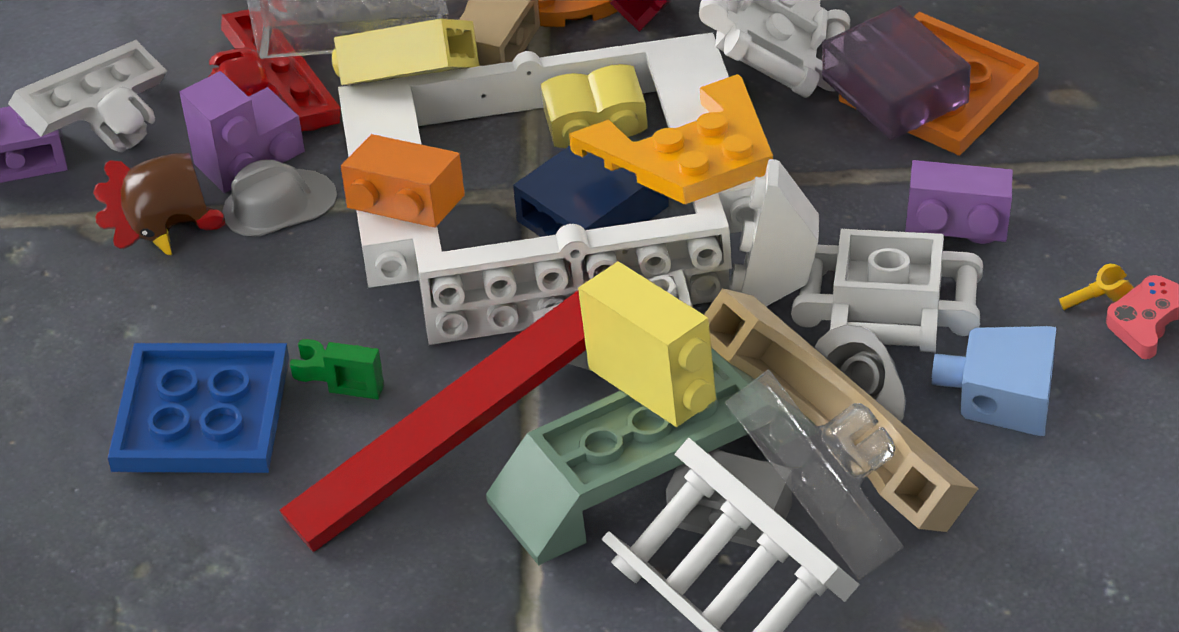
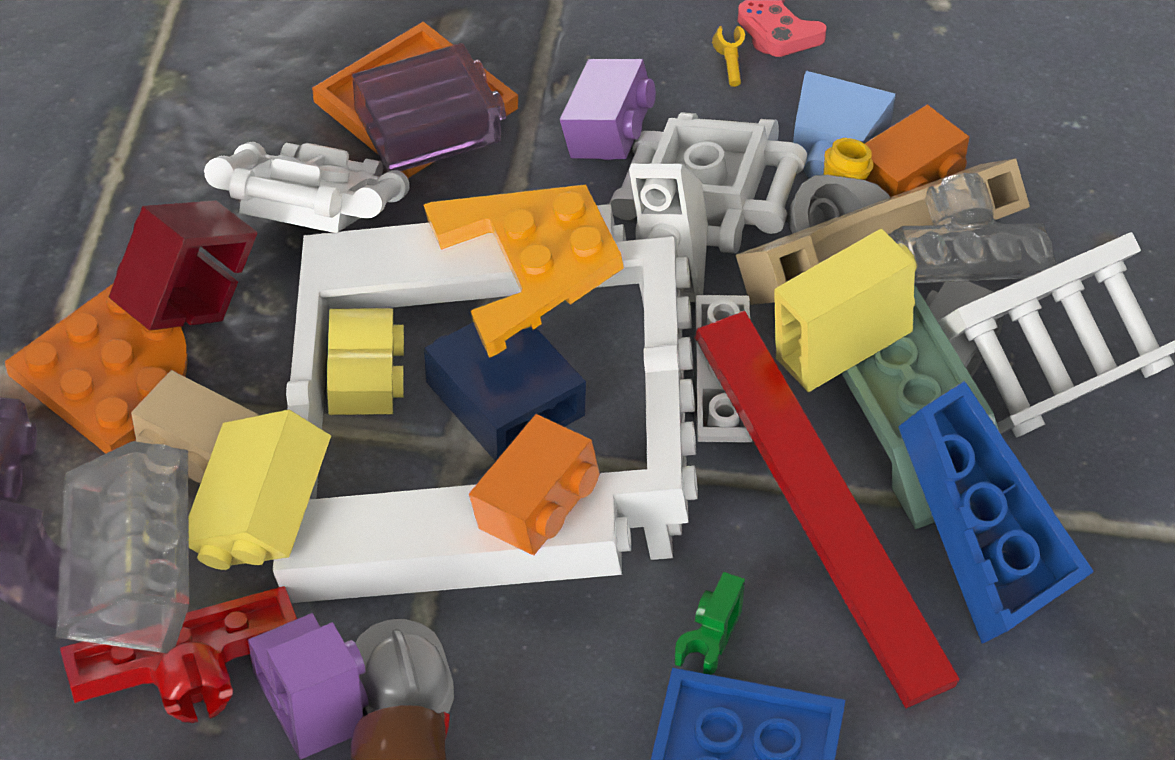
camera: 85 degrees left, 5 degrees up
none -> yellow cone [824,138,873,180]
none -> orange brick [864,104,969,197]
none -> blue wedge [898,381,1094,644]

